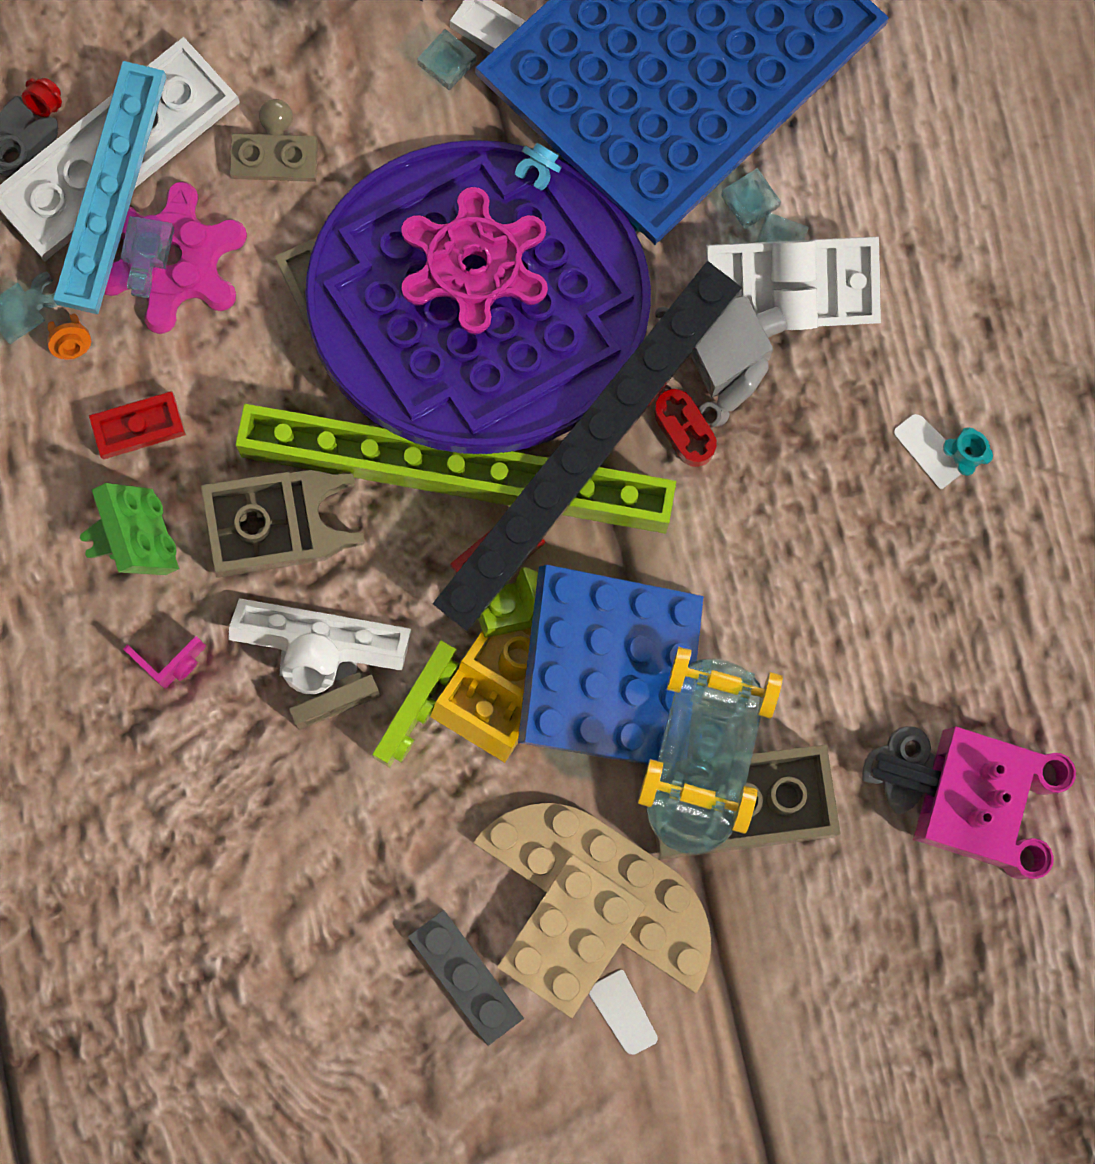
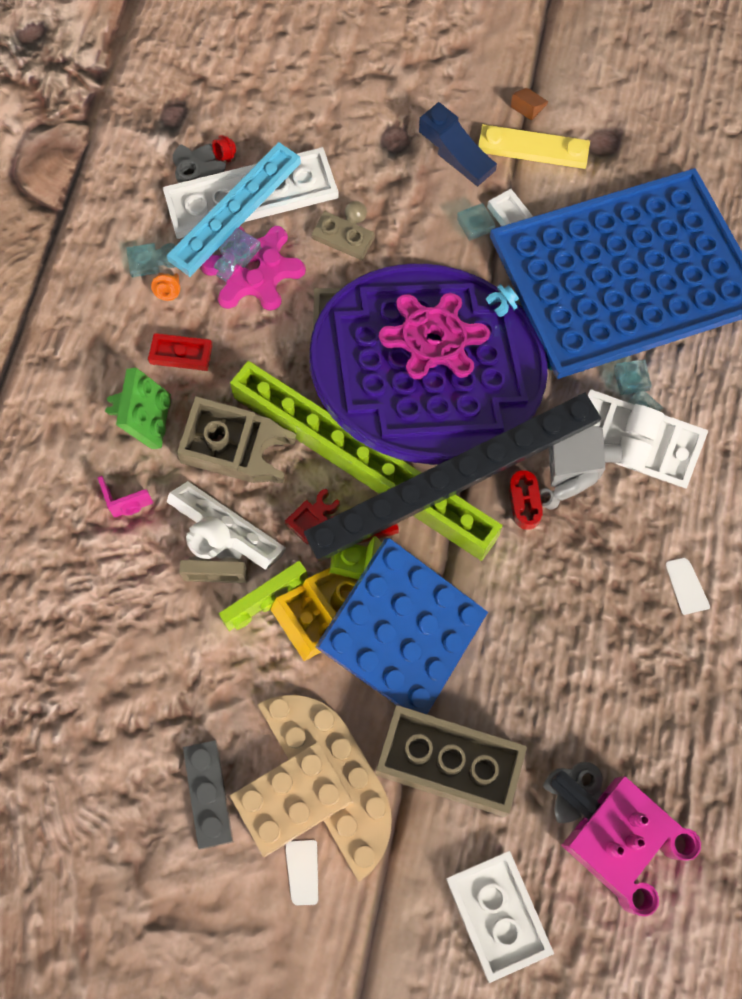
camera: 30 degrees right, 10 degrees down
clear light blue piece [638,646,783,855] -> none
teal plate [943,427,993,476] -> none
none -> red plate [285,489,340,545]
none -> white plate [446,851,554,983]

